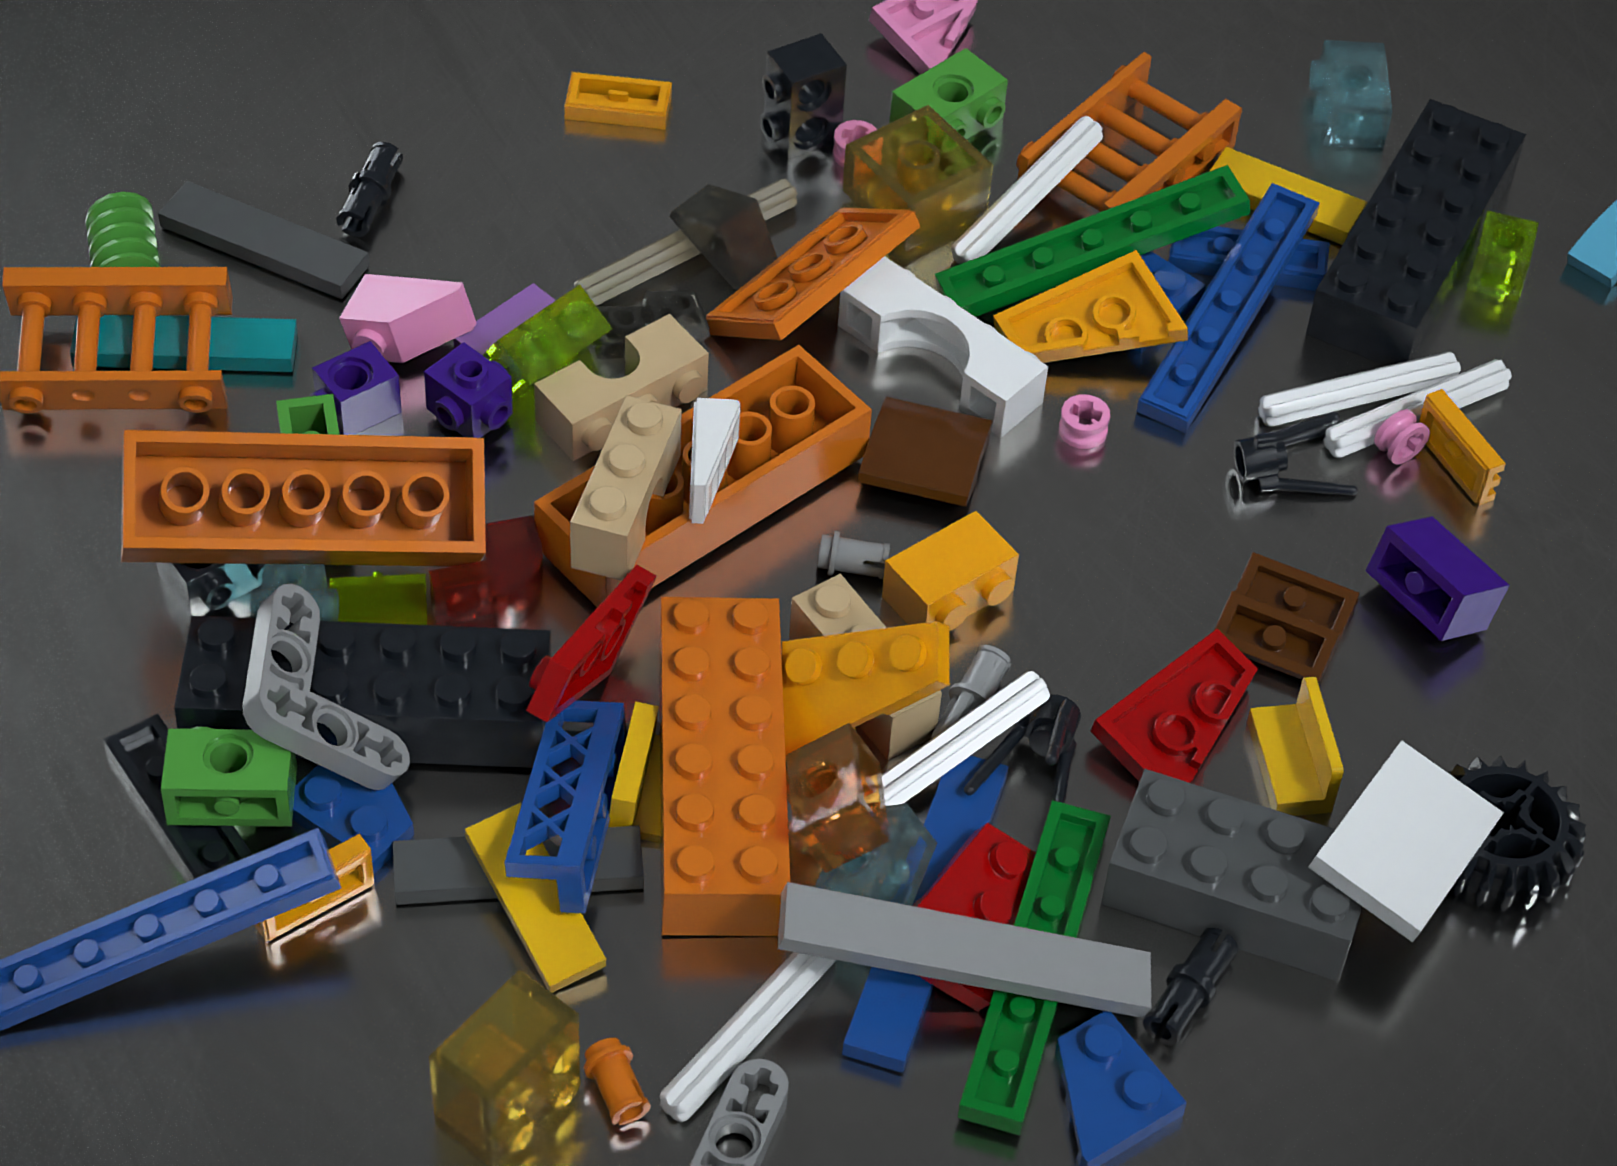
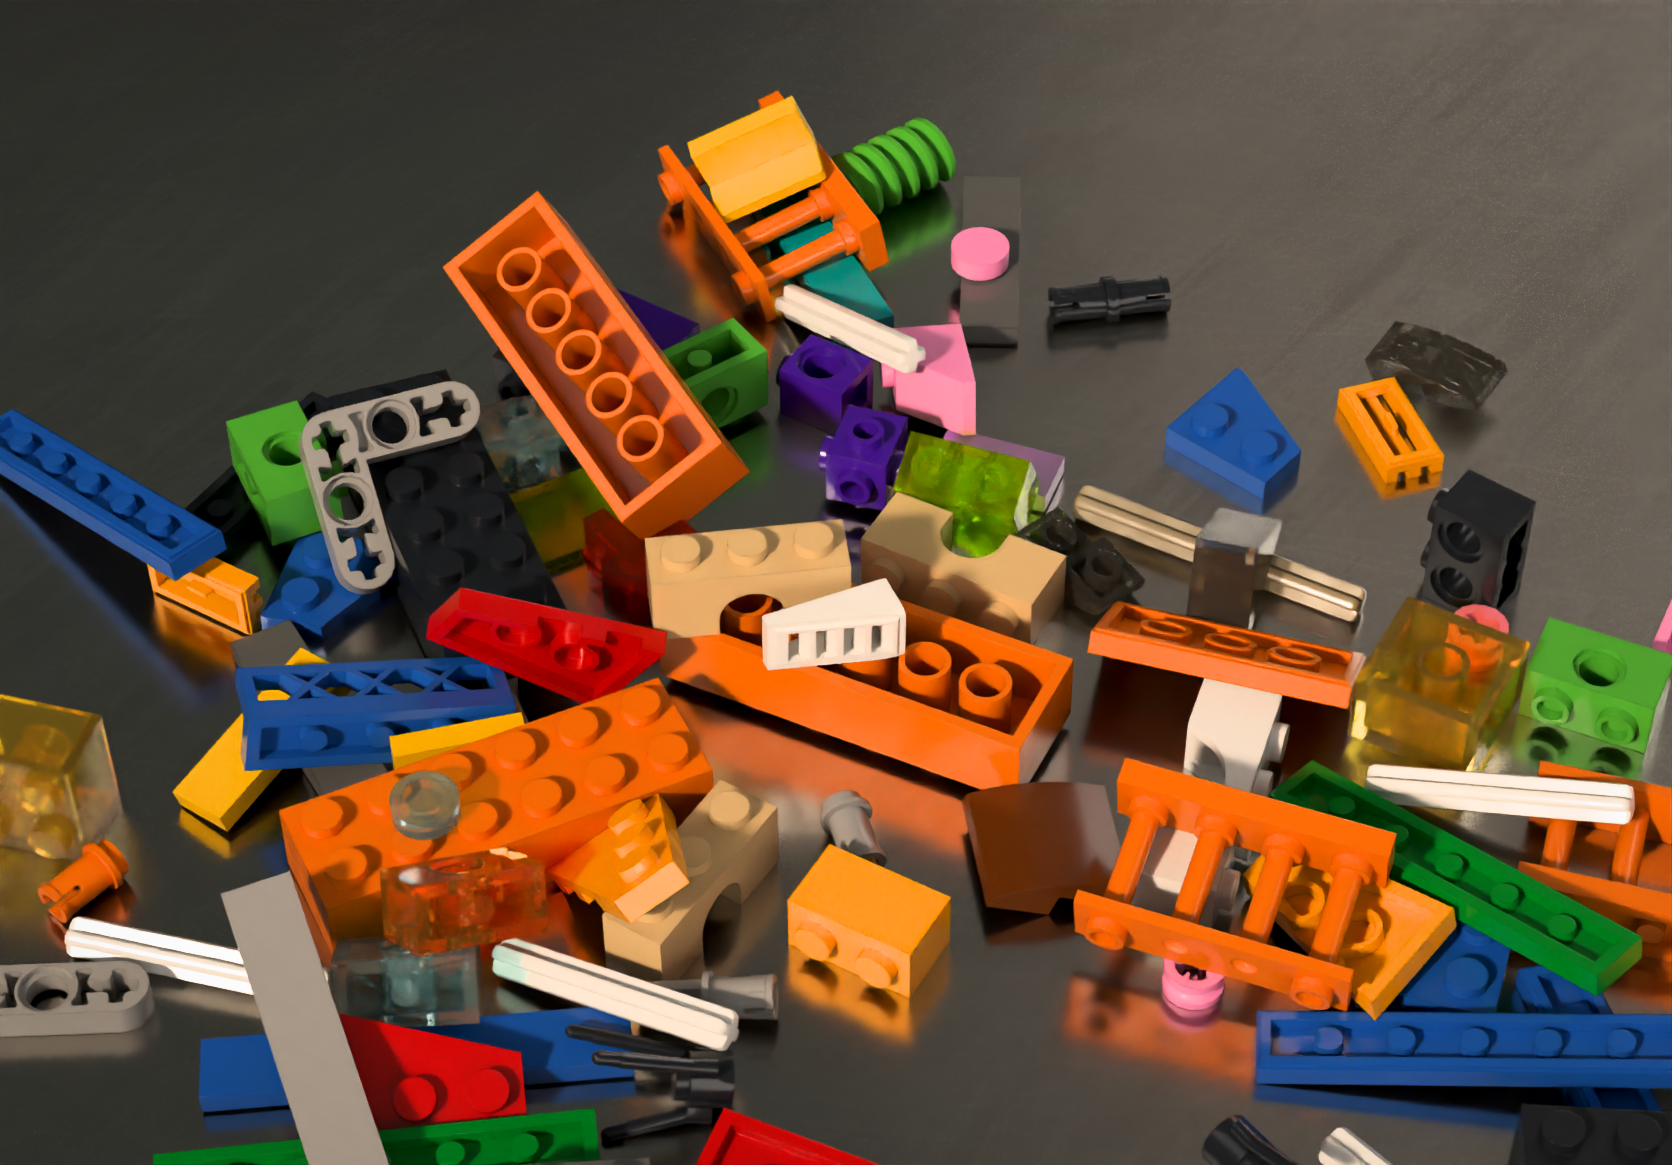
camera: 70 degrees right, 5 degrees down
none -> clear light blue tile [389,771,461,840]
none -> yellow panel [687,96,826,224]
none -> white axle [774,284,926,374]
none -> bright pink tile [951,227,1010,281]
none -> orange fence [1073,757,1397,1011]
none -> blue wing [1165,367,1302,500]
none -> clear smoke slope [1365,321,1508,411]

